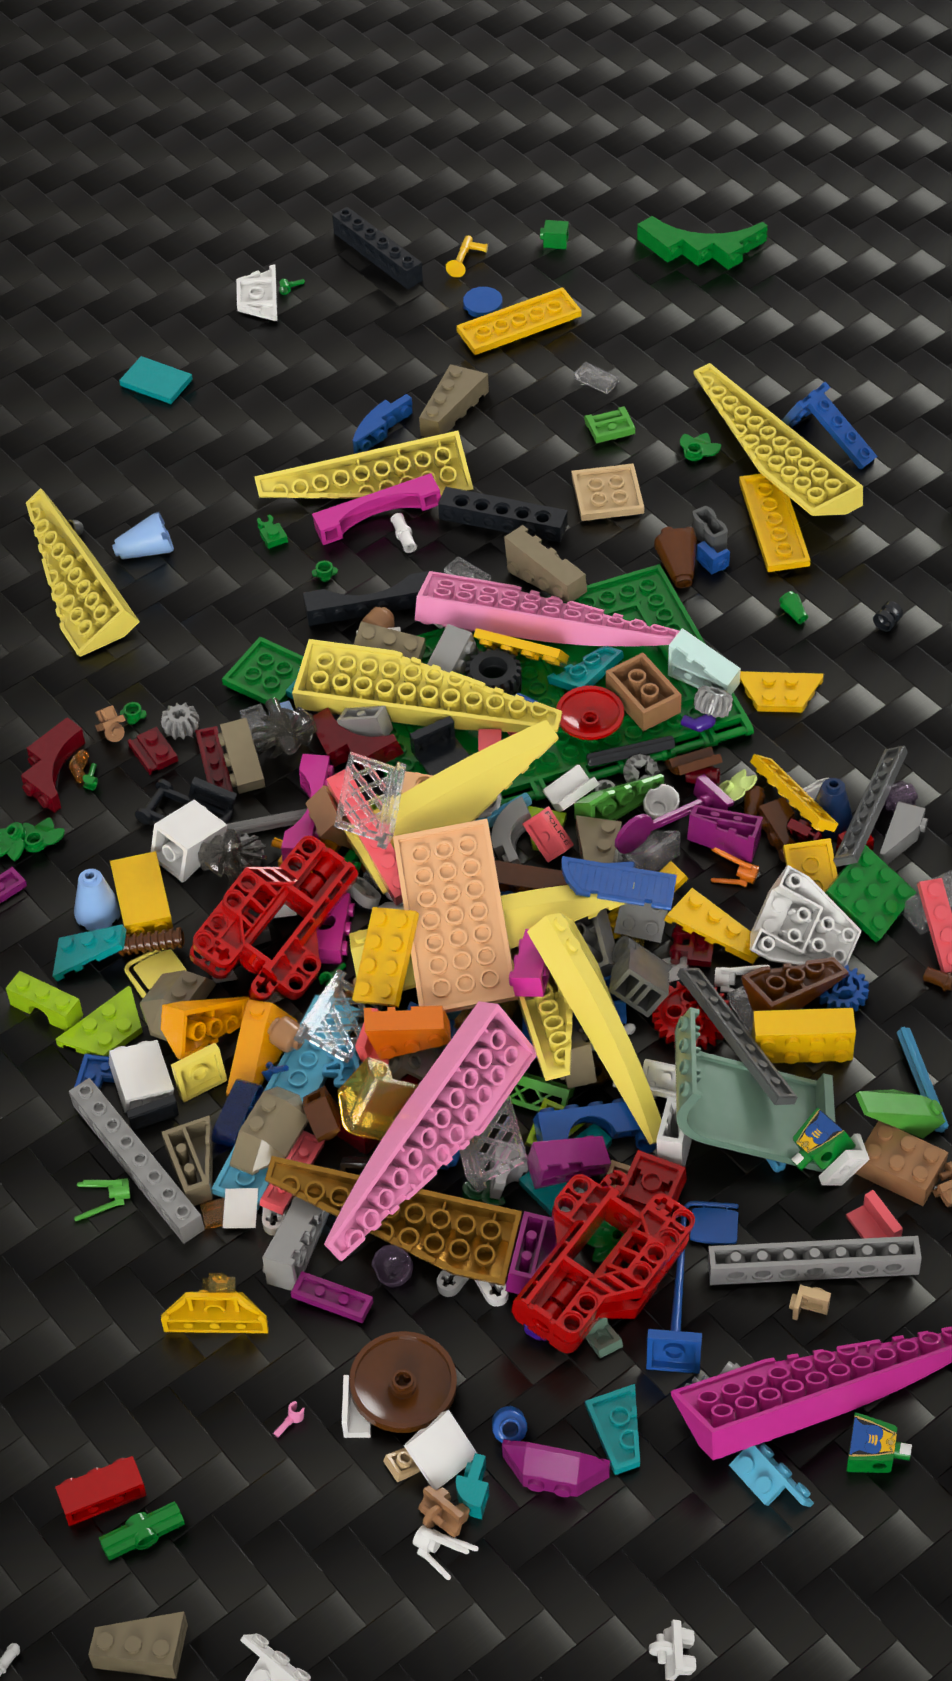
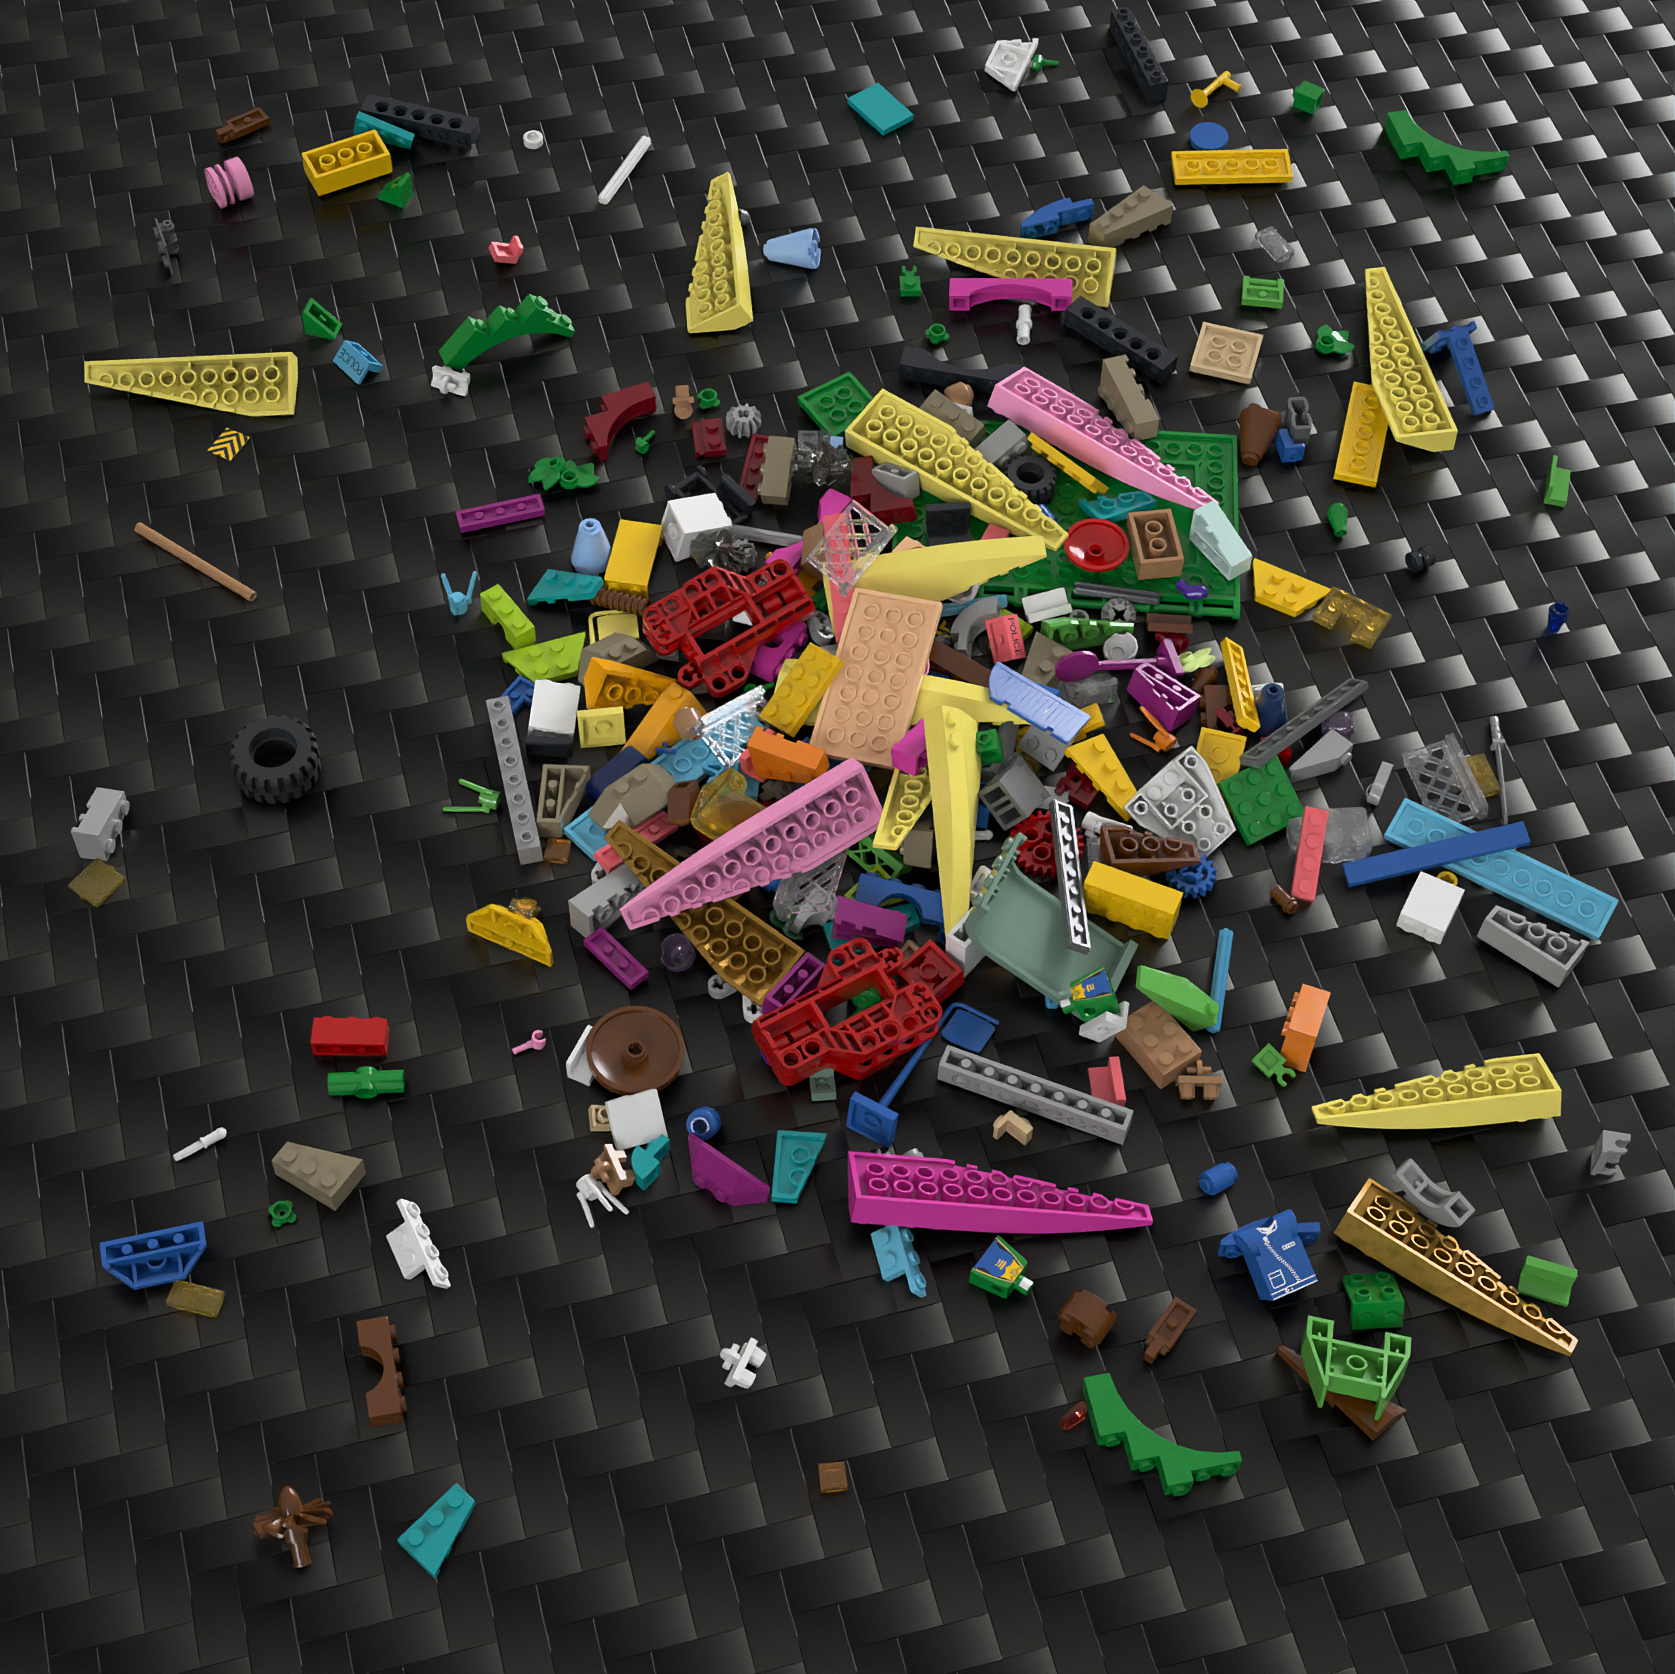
camera: 20 degrees right, 5 degrees up
clear orange arm [69,750,89,782] -> none
white sticker [223,1188,258,1228] -> none
clear plate [444,556,491,581] -> none
light grey gear [694,685,733,718] -> none
none -> green brick [976,729,1004,766]
none -> clear yellow plate [1312,586,1392,649]

